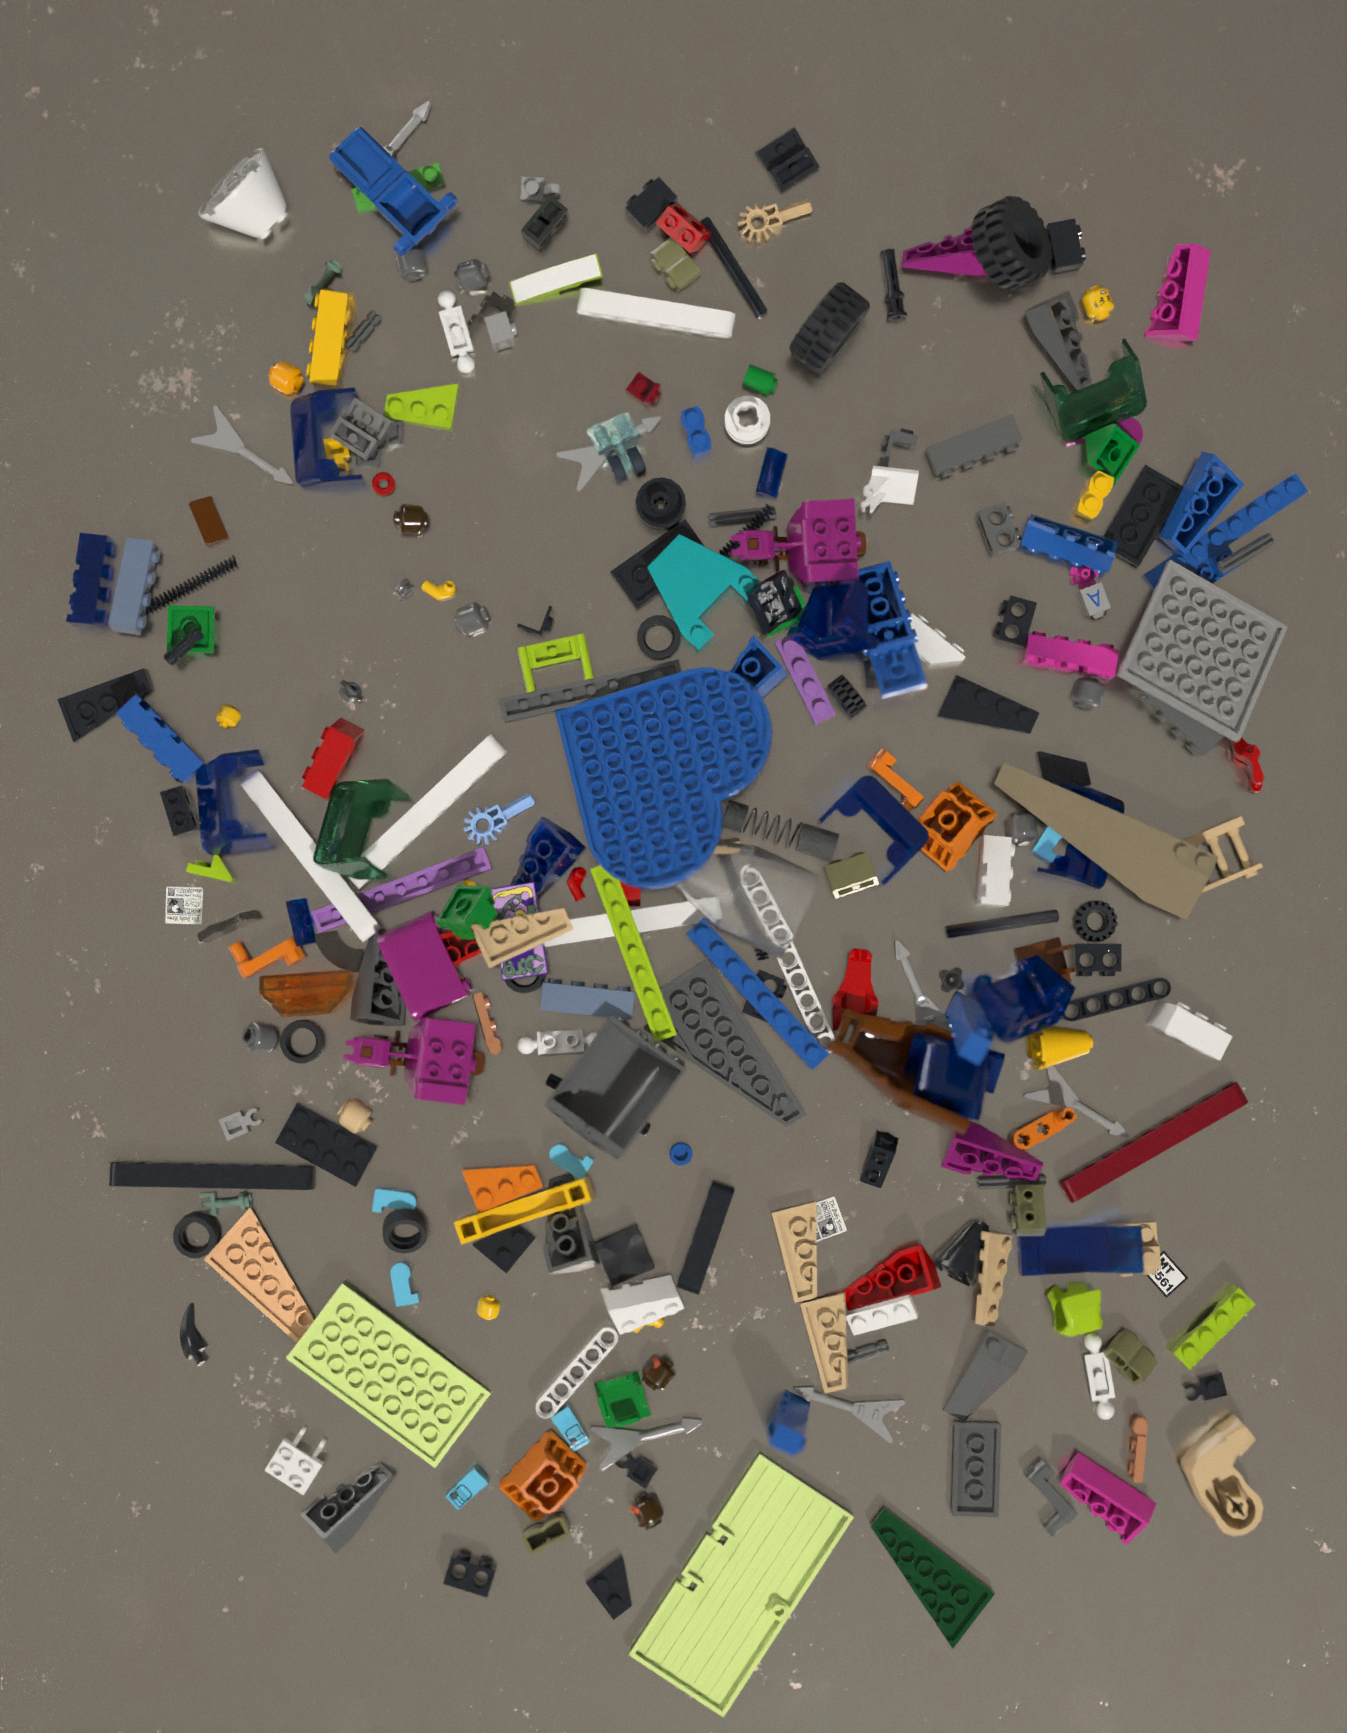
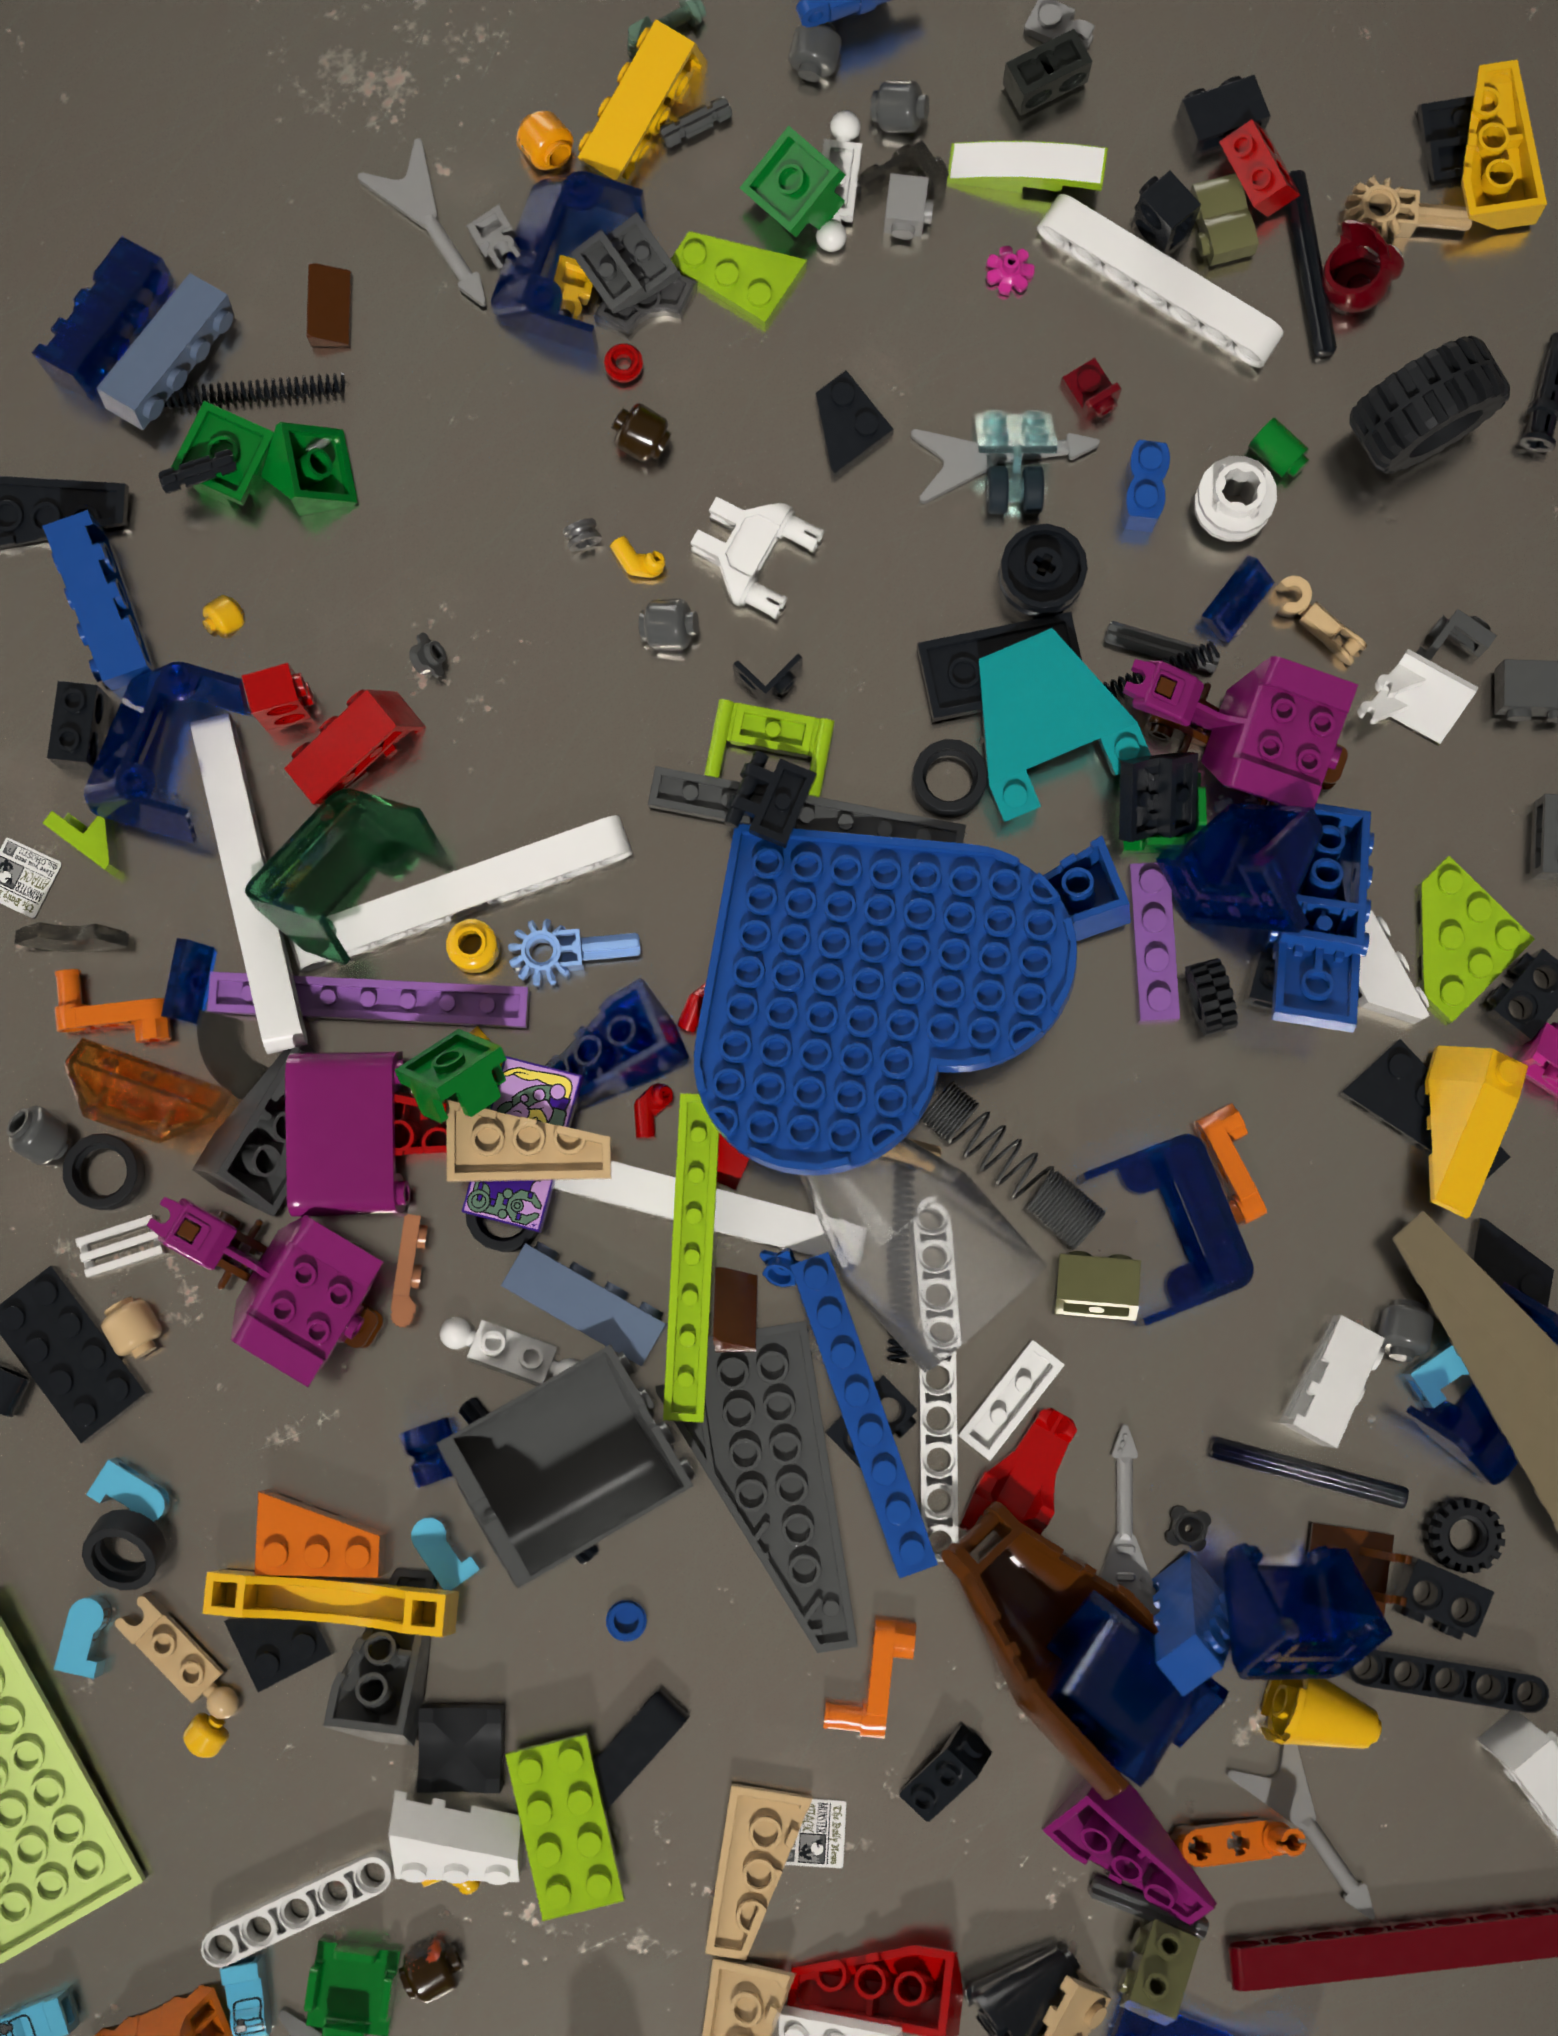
camera: 30 degrees right, 5 degrees down
orange slope [909,781,997,872] -> none
none -> white tile [75,1214,166,1278]
none -> tan plate [115,1592,239,1719]
none -> red brick [242,663,315,731]
none -> green slope [261,422,358,516]
none -> clear blue wheel [398,1417,454,1489]
none -> yellow head [446,919,500,973]
none -> light grey plate [466,205,521,269]
none -> lime plate [505,1733,625,1921]
none -> red arm [677,982,706,1032]
none -> white connector [690,497,825,620]
none -> reddish brown slope [713,1267,758,1352]
none -> black plate [724,751,817,848]
none -> green panel [740,125,846,237]
none -> blue plate [759,1248,799,1287]
none -> black wing [815,370,894,478]
none -> orange beam [823,1618,916,1739]
none -> white plate [957,1340,1064,1461]
none -> dark pink plant [986,246,1035,296]
none -> black brick [1131,170,1201,255]
none -> tan piece [1274,575,1367,666]
none -> dark red piece [1322,220,1405,313]
none -> lime plate [1418,856,1535,1024]
none -> yellow wedge [1425,1045,1528,1219]
none -> yellow wedge [1461,59,1547,230]

